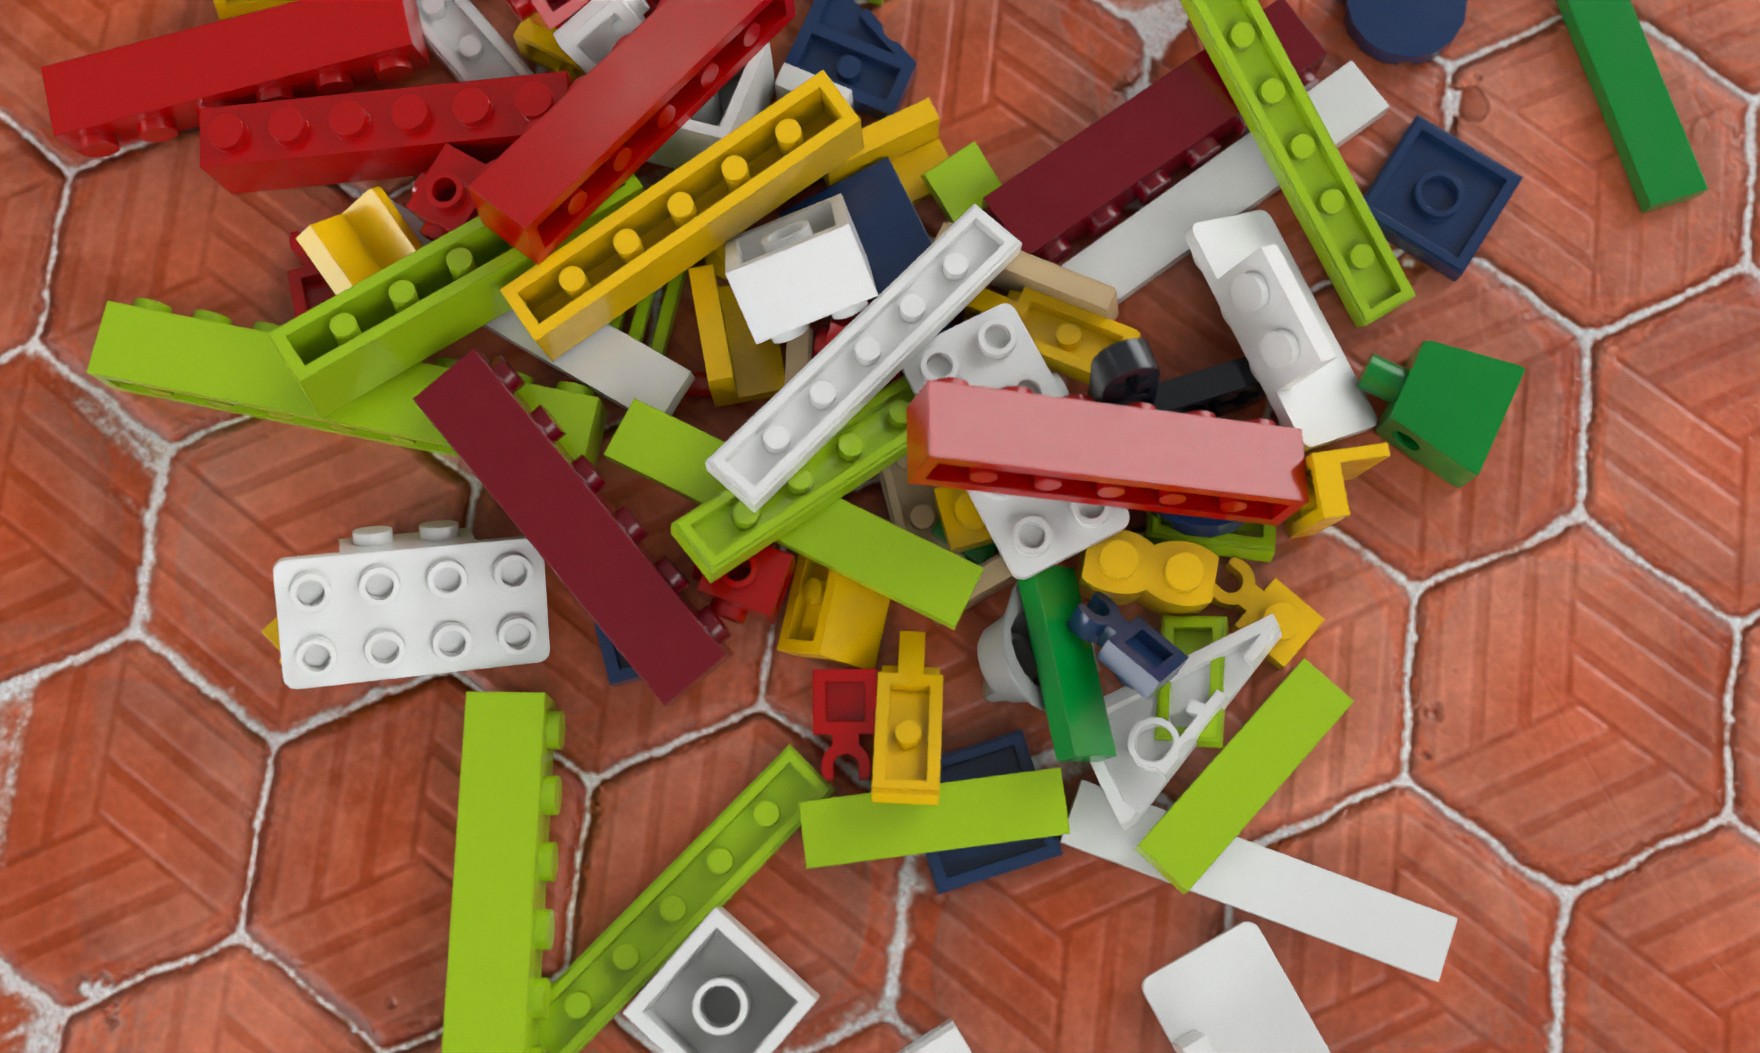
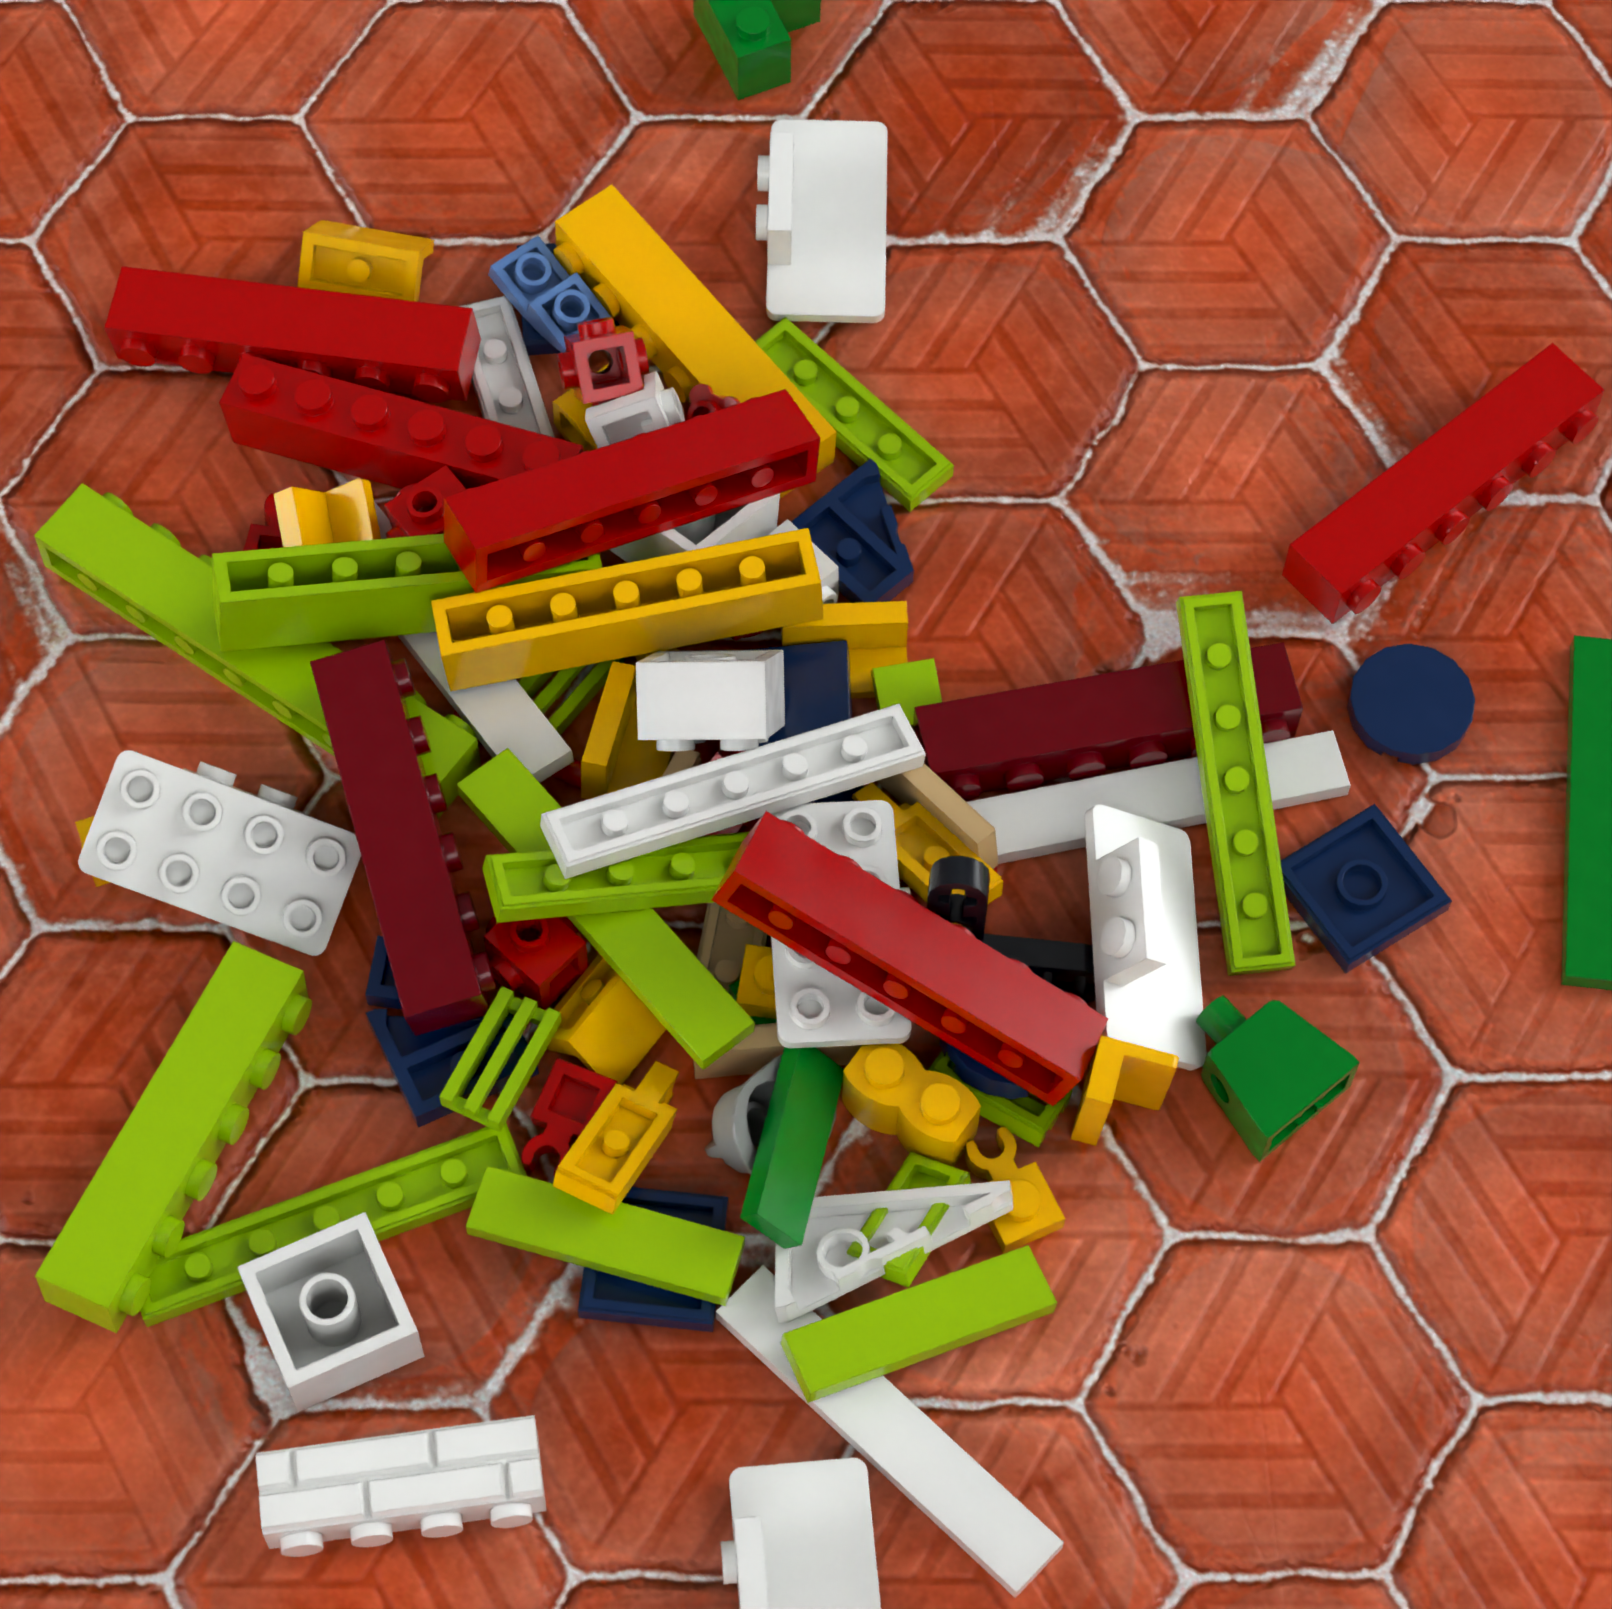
camera: 20 degrees right, 15 degrees down
dark blue plate [1066,591,1189,700] -> none
none -> dark blue wing [366,1009,539,1128]
none -> lime tile [439,986,562,1132]

